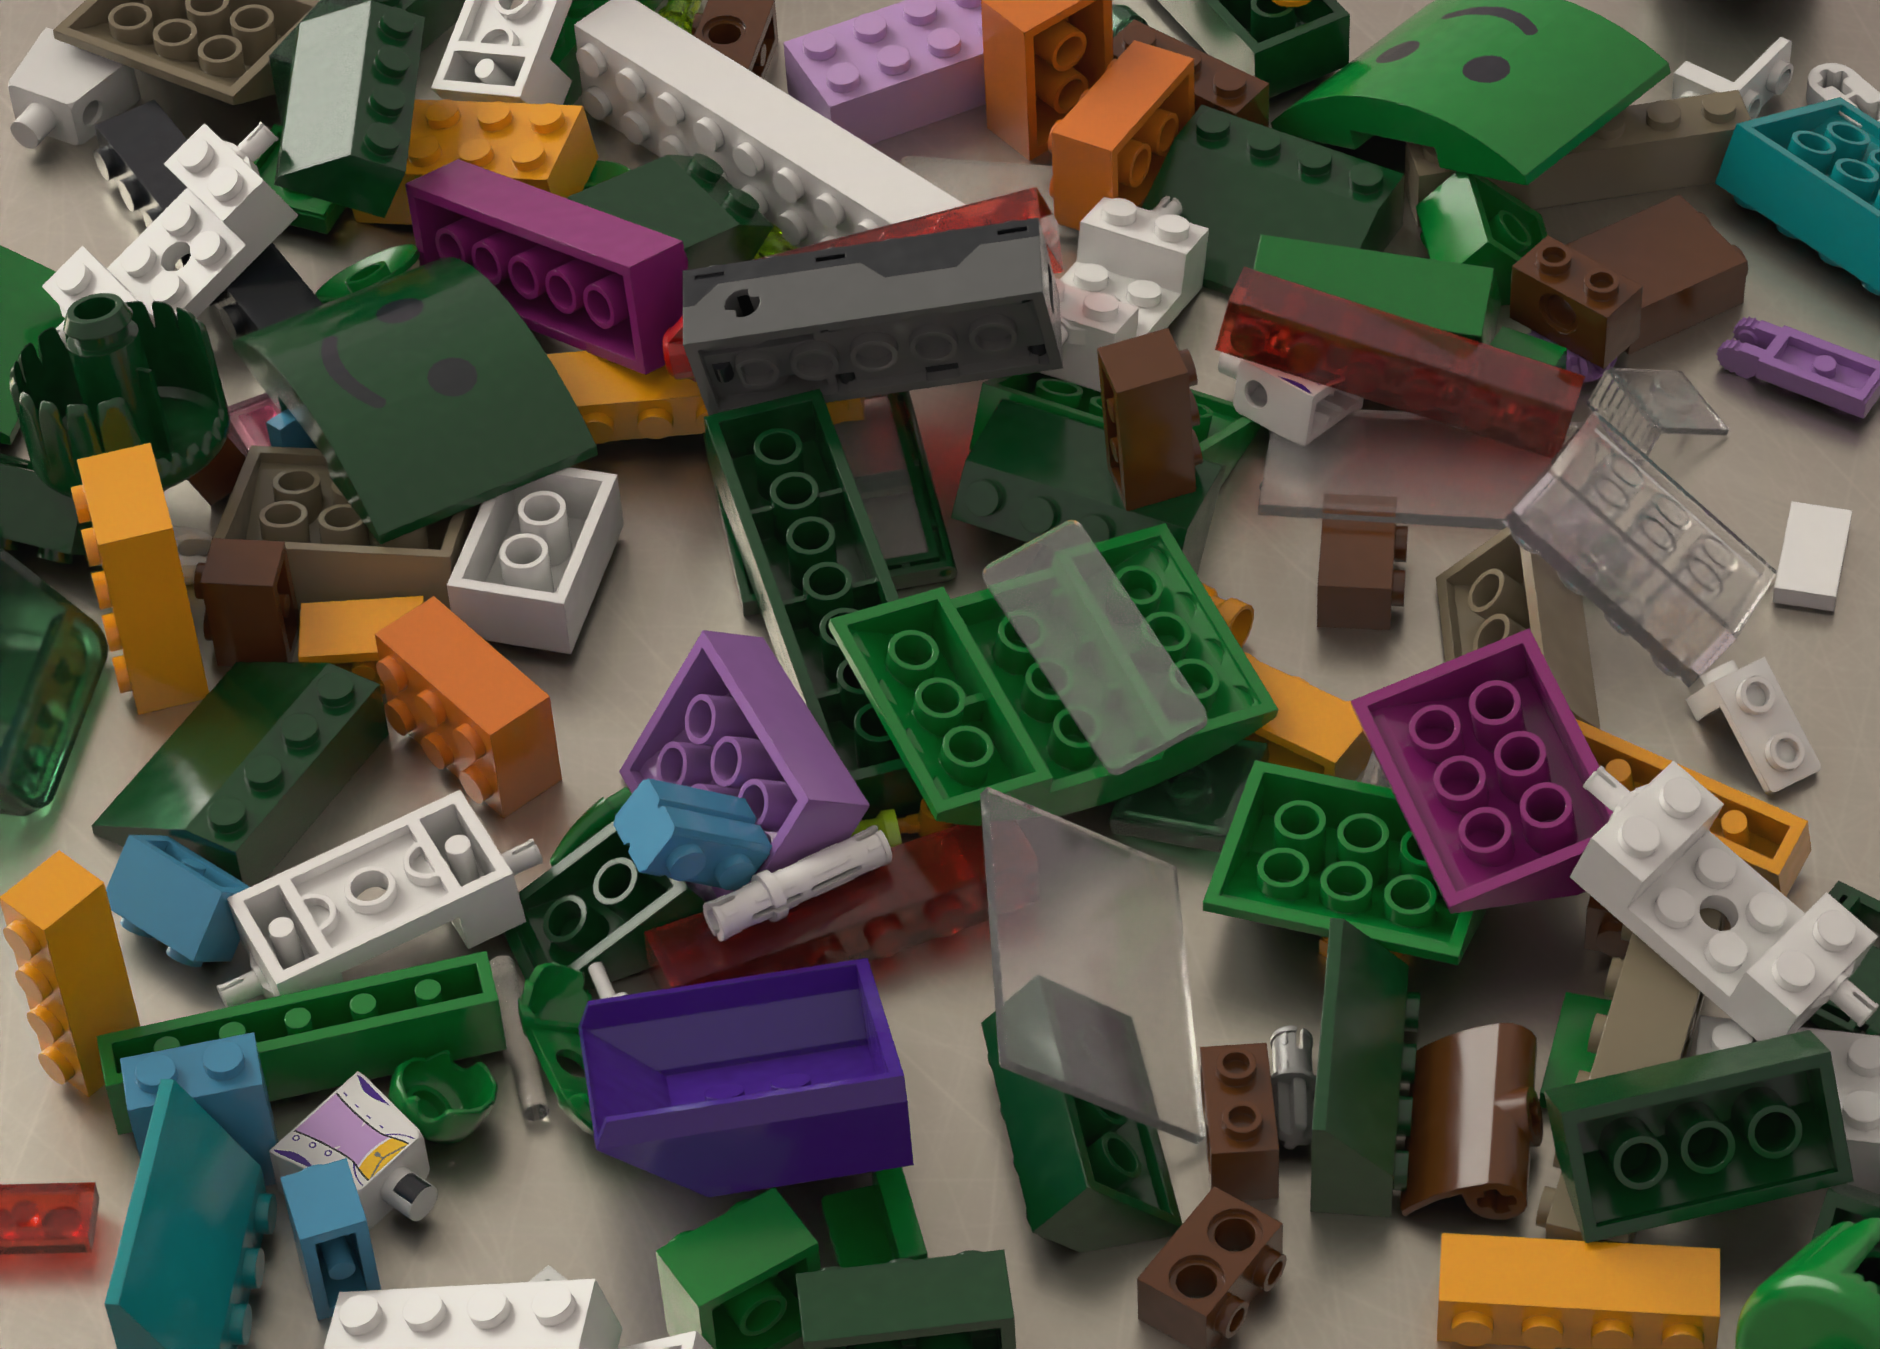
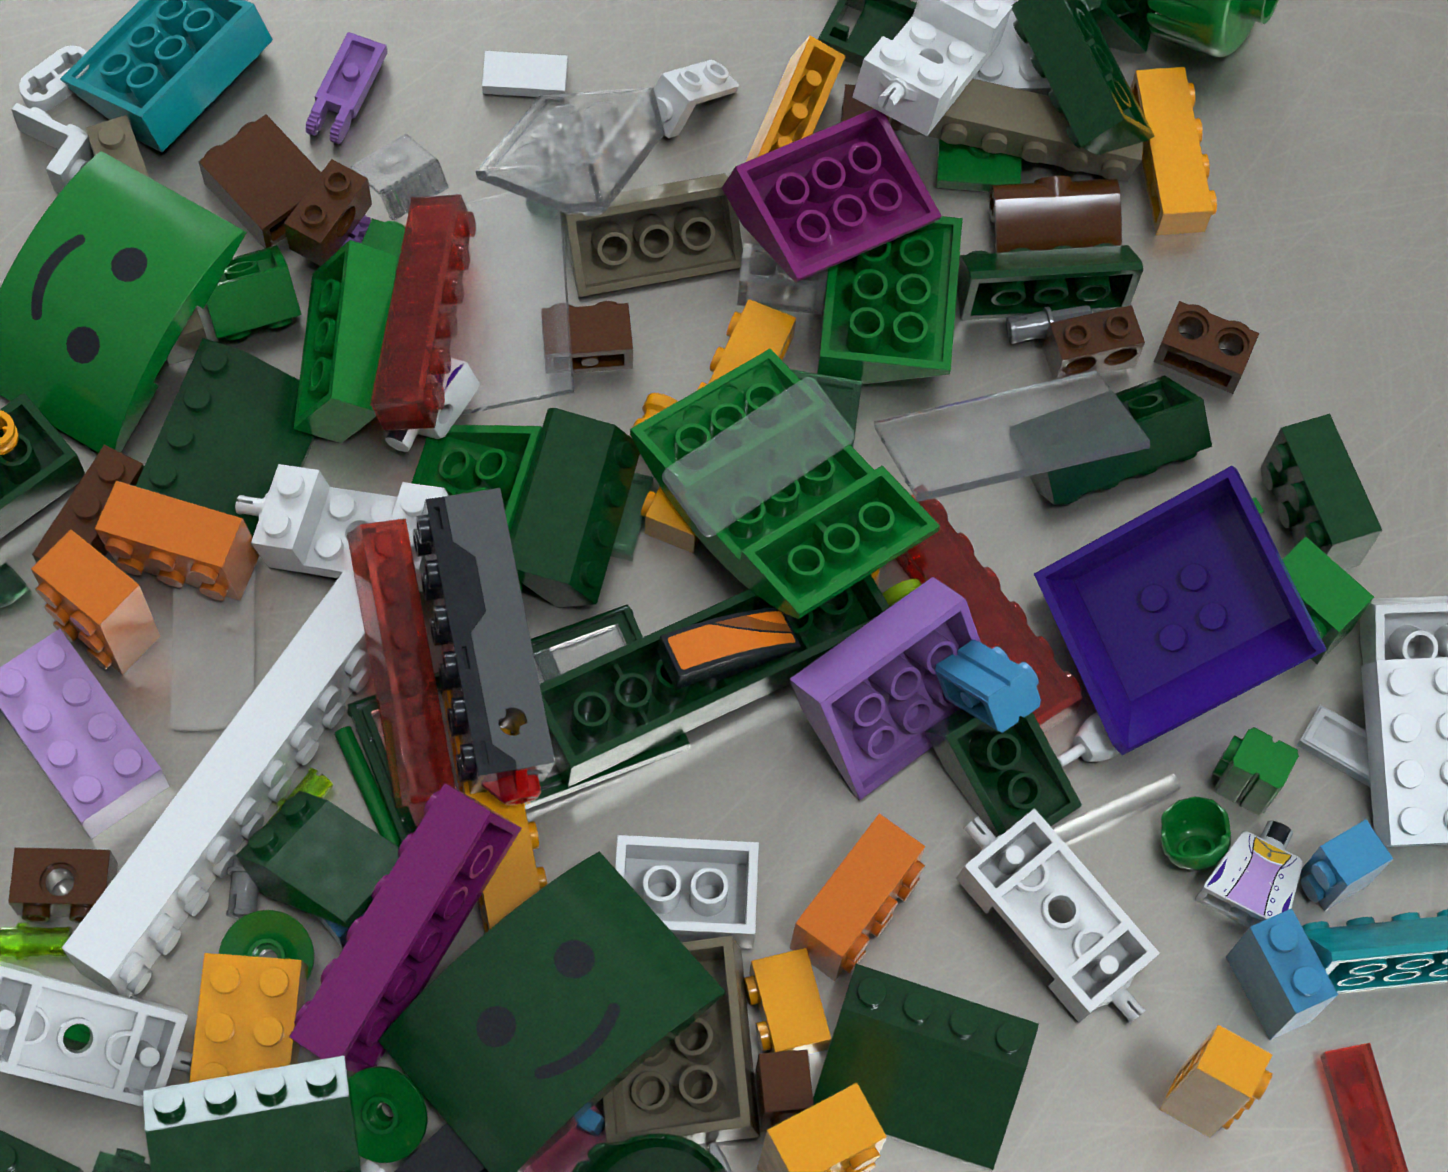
camera: 110 degrees left, 20 degrees up
green brick [96,951,507,1135] -> none
dark azure brick [106,835,250,967] -> none
green piece [518,962,594,1137] -> none
green helmet [550,787,632,867] -> none
white pin [703,825,892,941] -> none
reddish brown brick [1097,328,1203,511] -> none
none -> slope [657,608,801,690]
none -> green brick [1212,727,1299,816]

